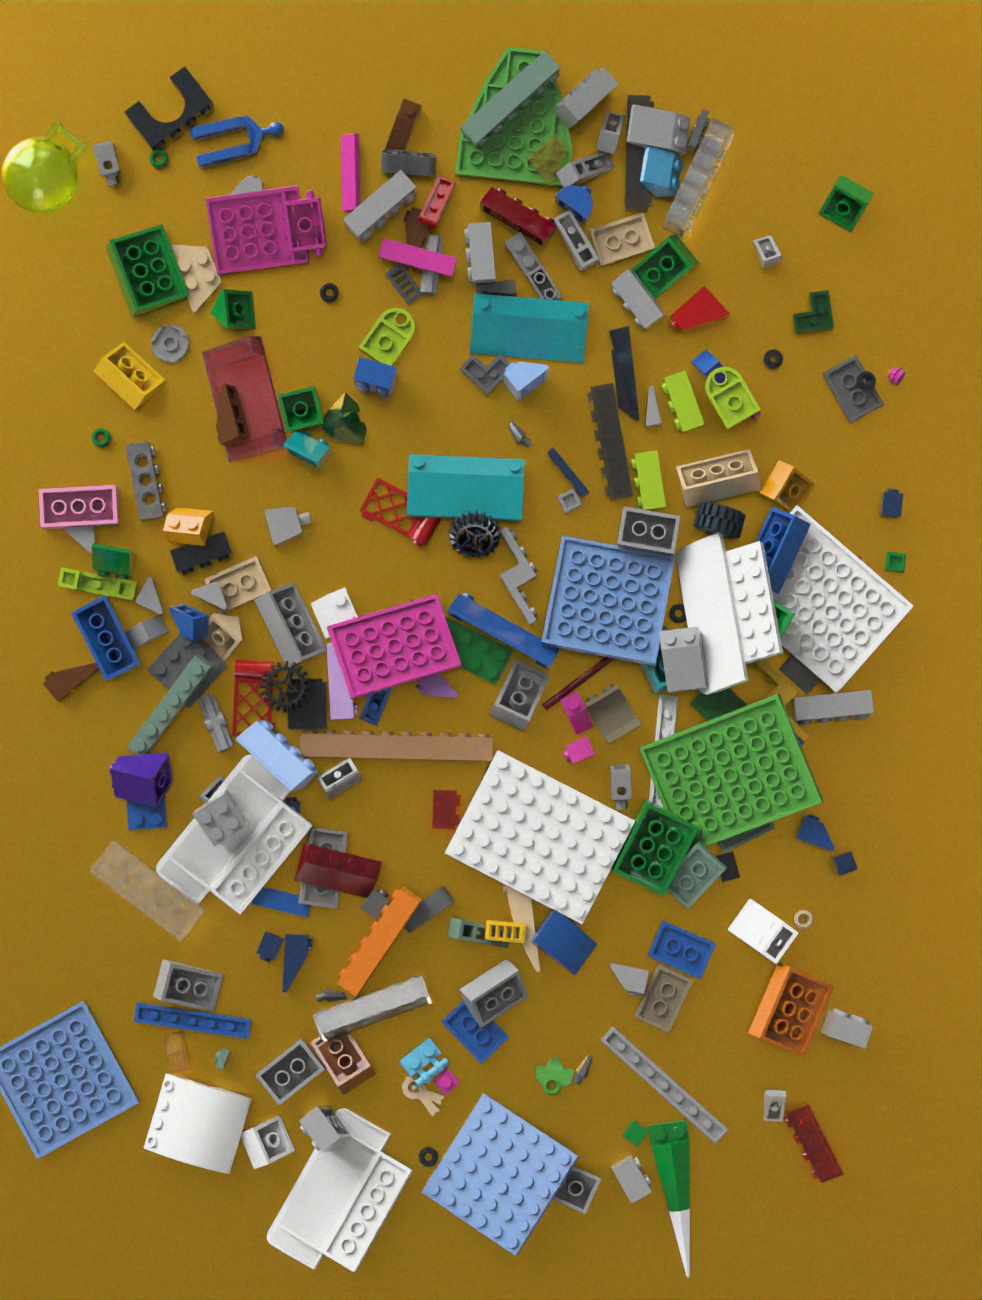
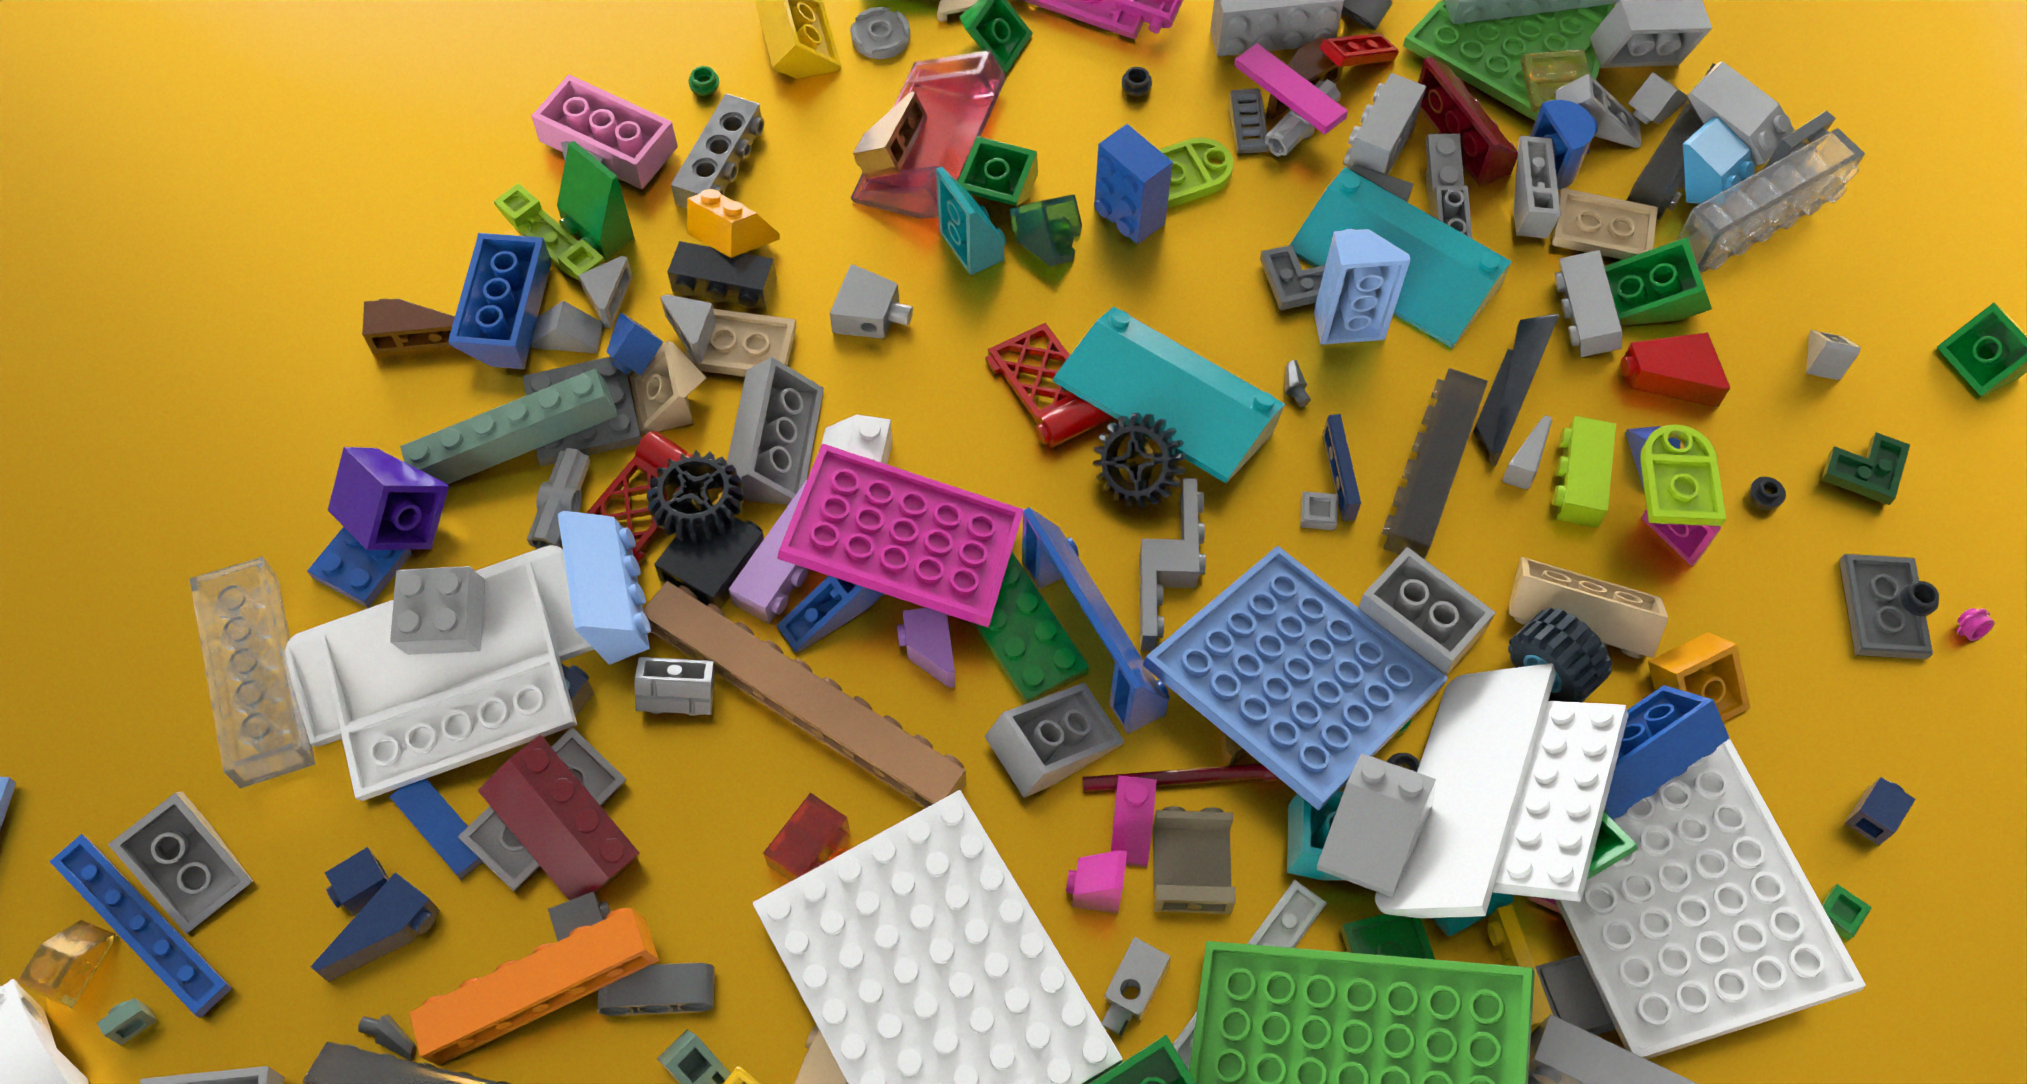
camera: 30 degrees right, 25 degrees down
lime brick [631,450,666,511] -> none

